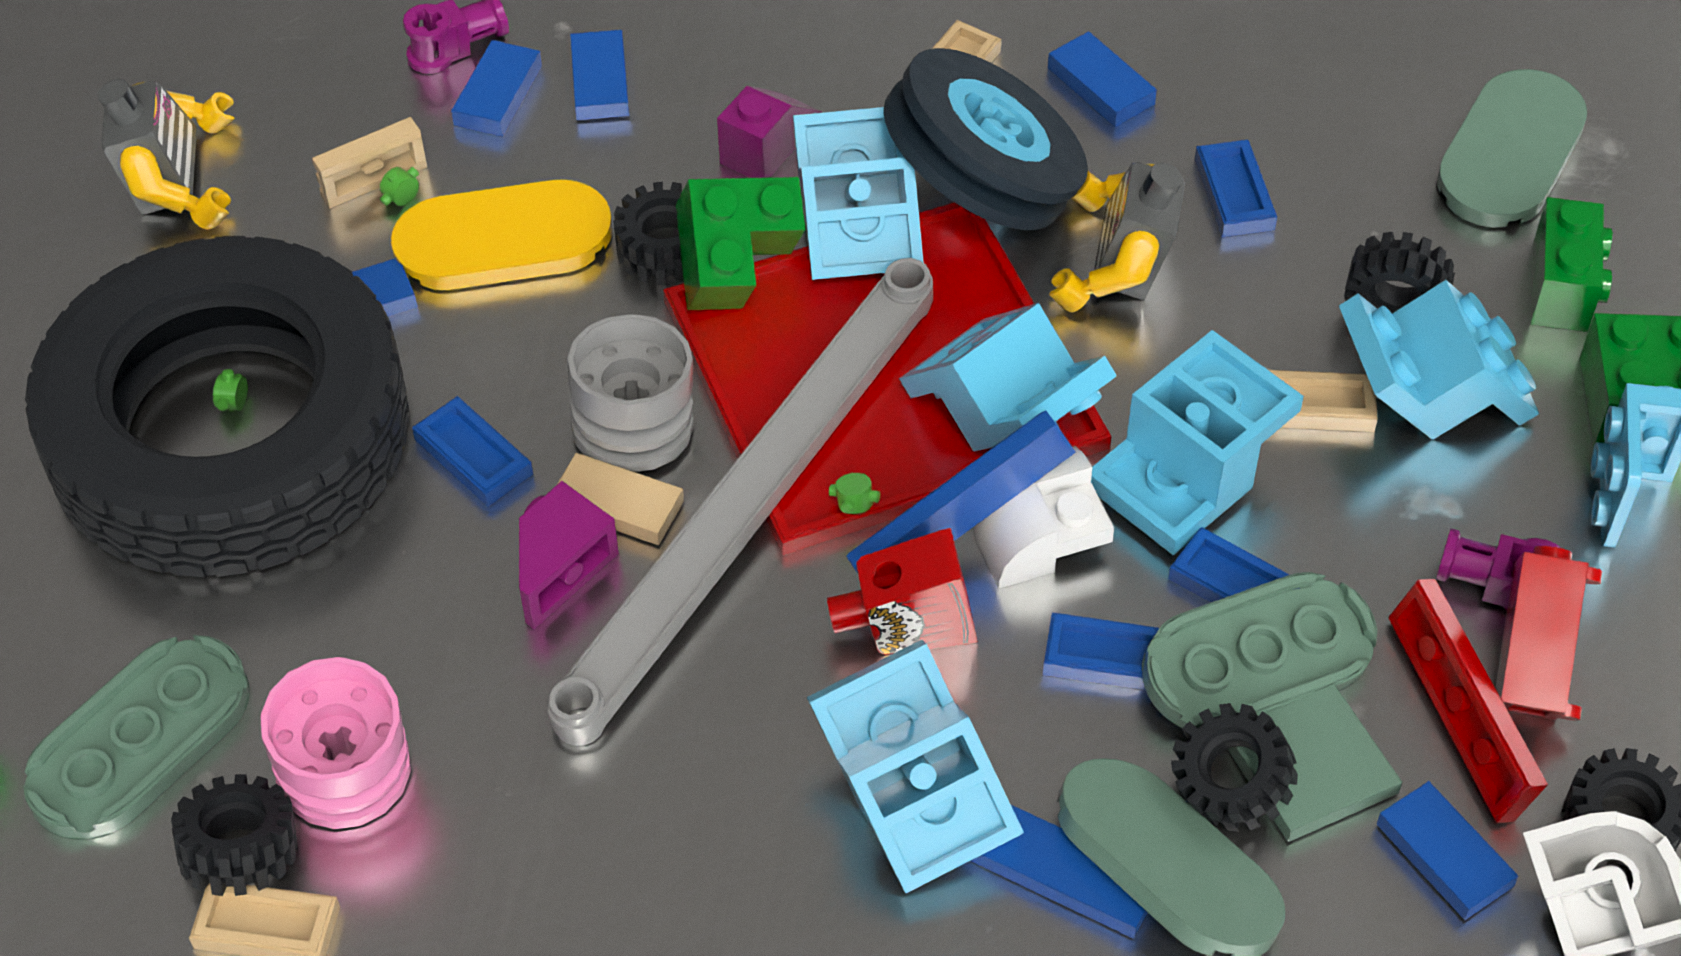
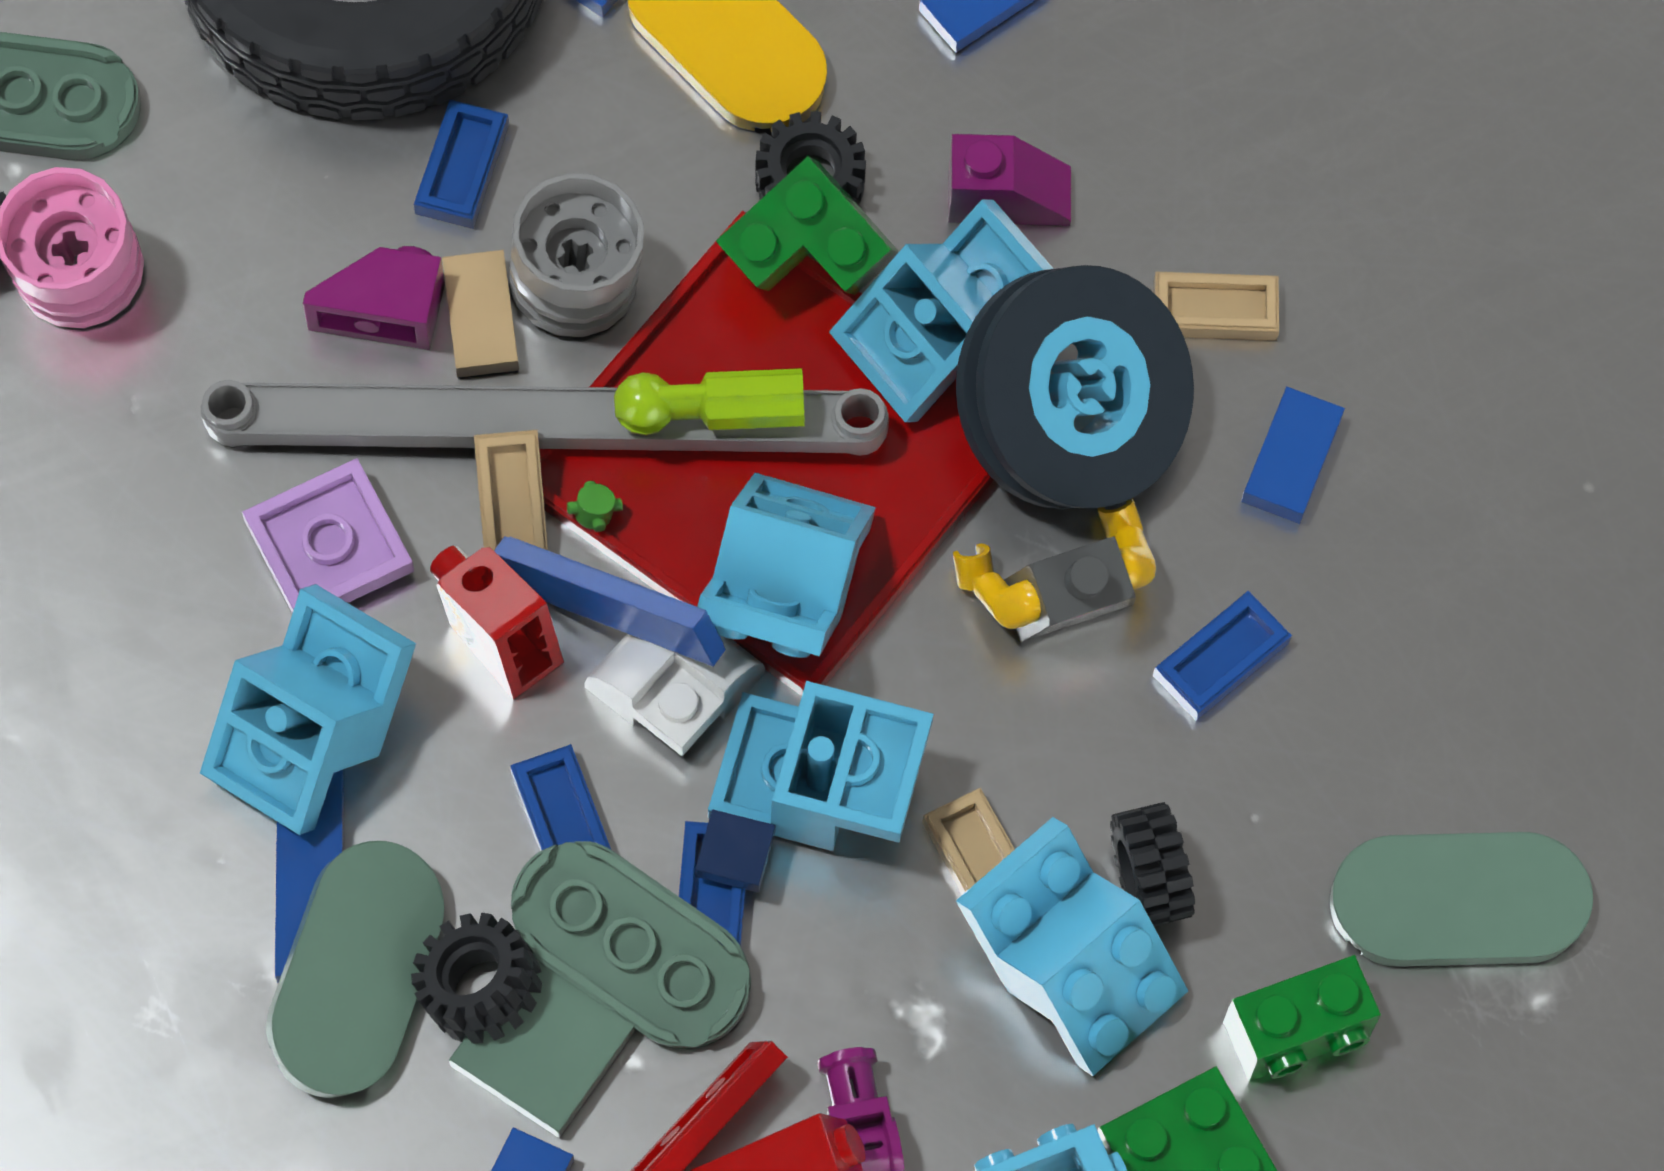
camera: 55 degrees right, 15 degrees up
none -> lavender plate [242,458,414,614]
none -> tan tile [474,429,548,550]
none -> lime piece [614,368,805,436]
none -> dark blue tile [695,809,776,893]

